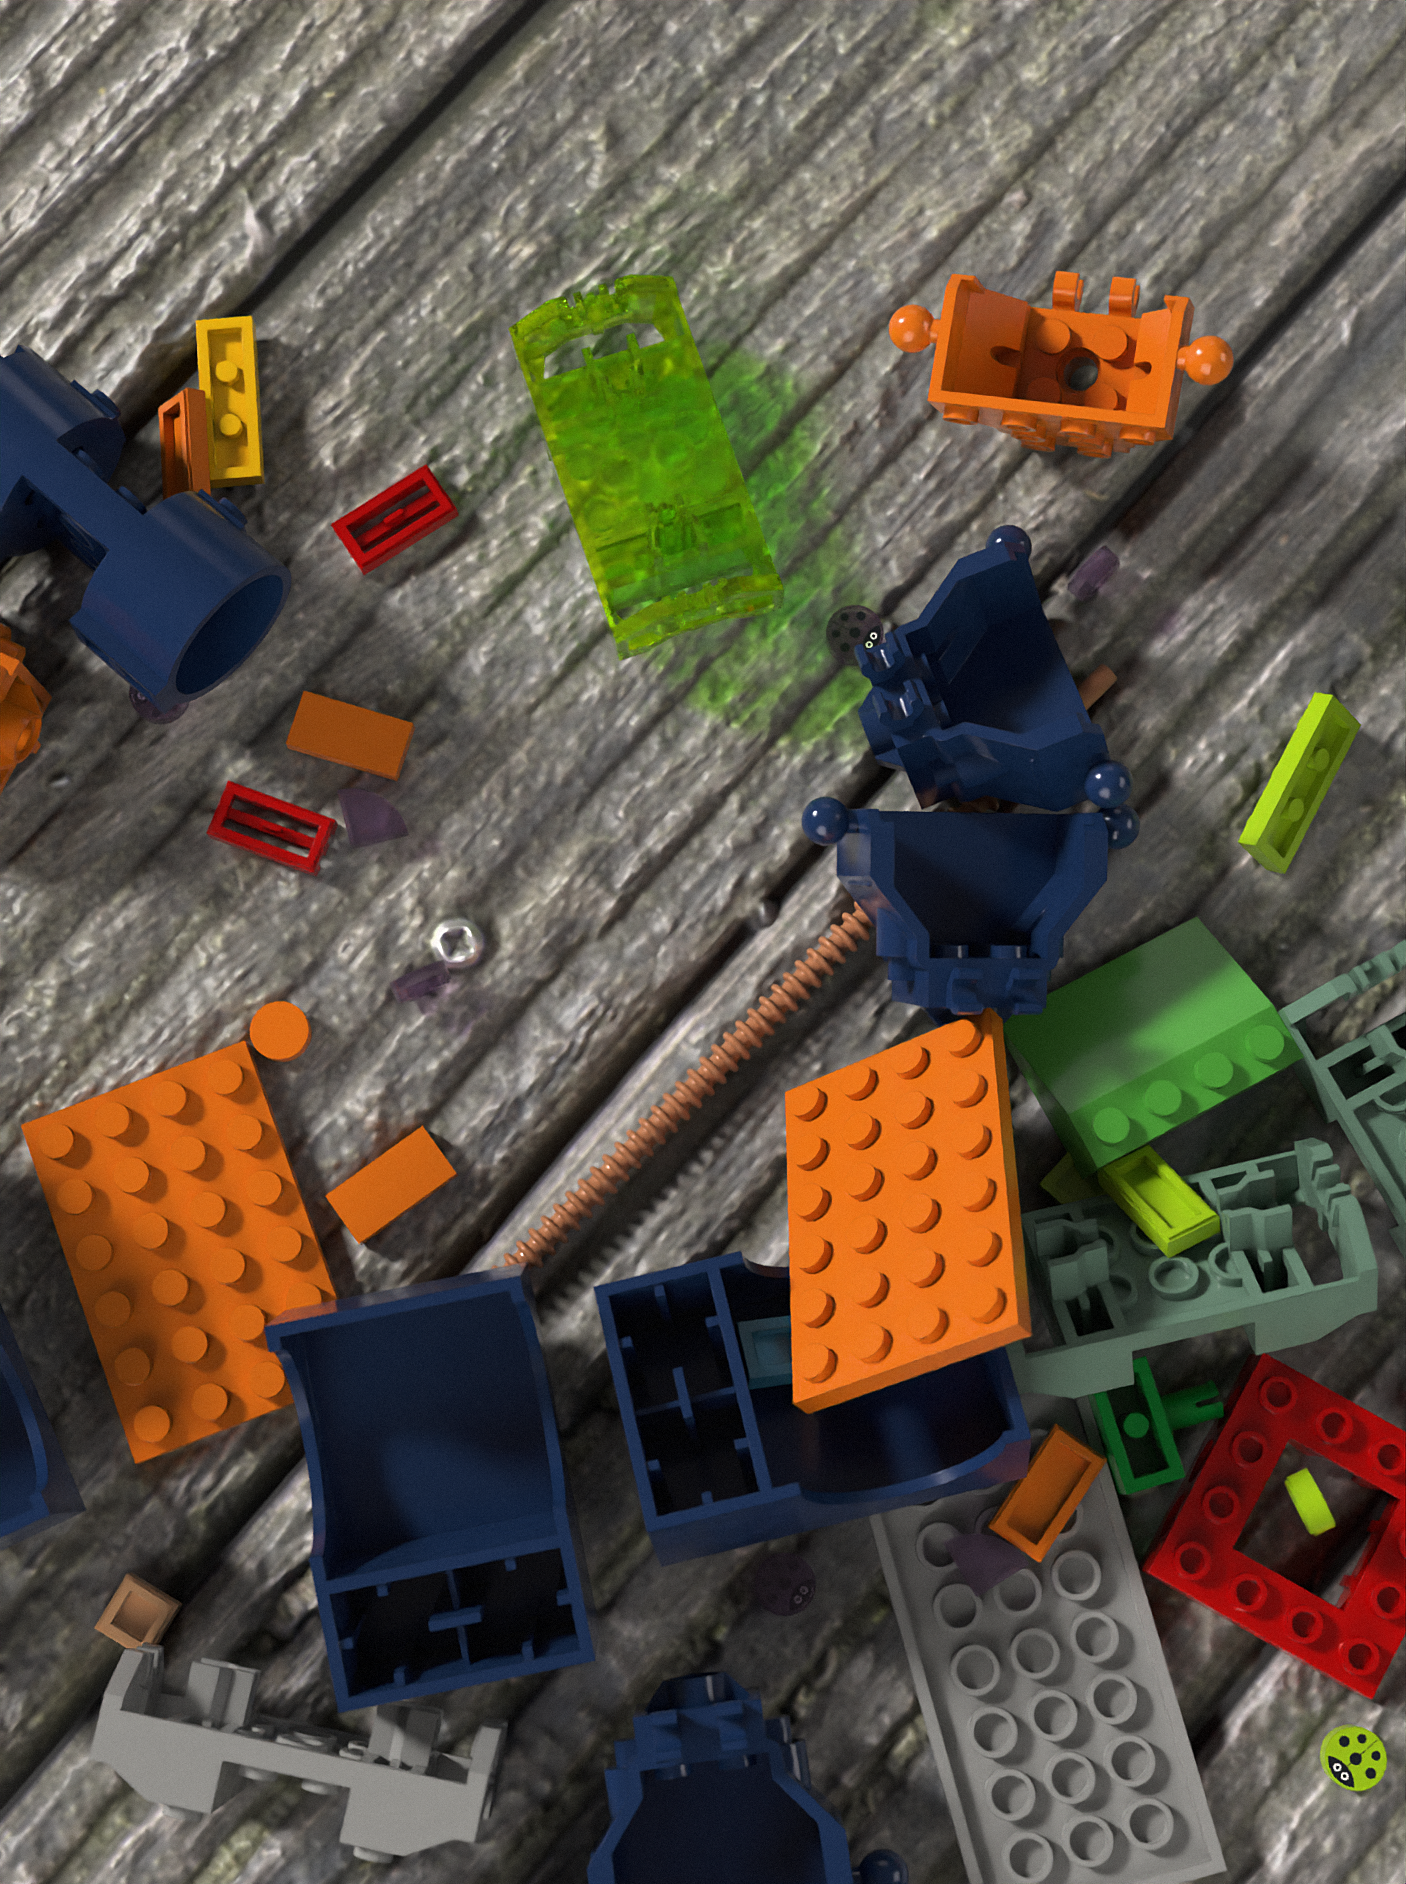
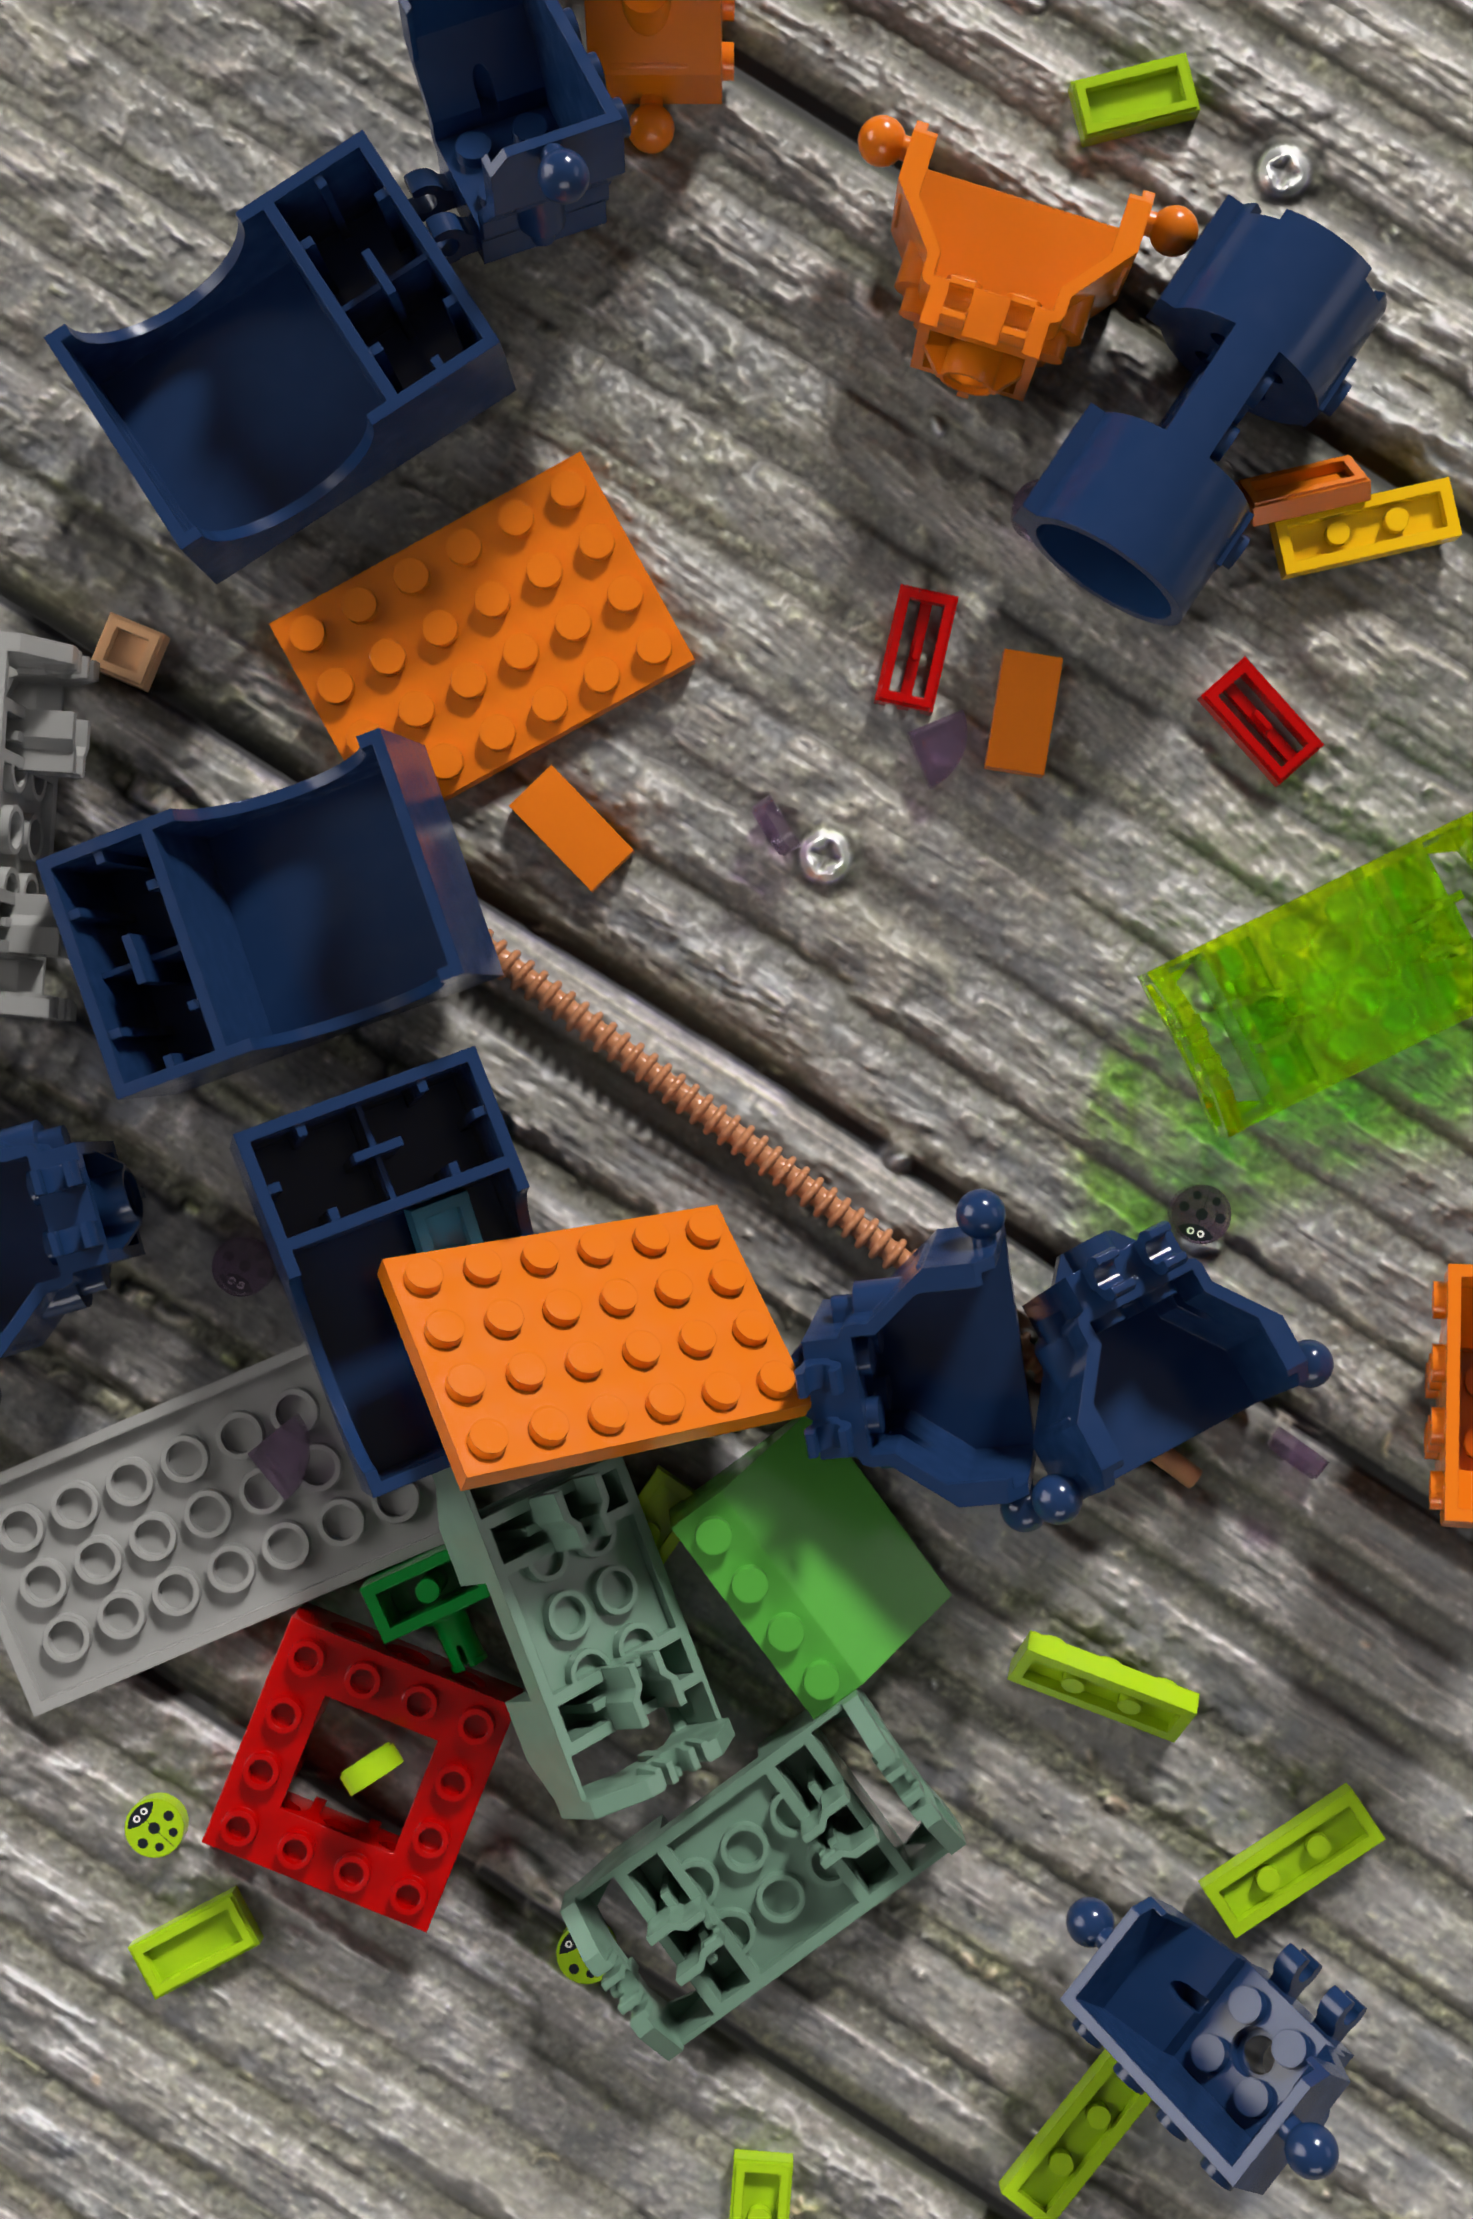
camera: 80 degrees right, 10 degrees up
orange tile [250,1001,312,1062] -> none
orange tile [986,1423,1108,1563] -> none
lime tile [1098,1144,1220,1259] -> none

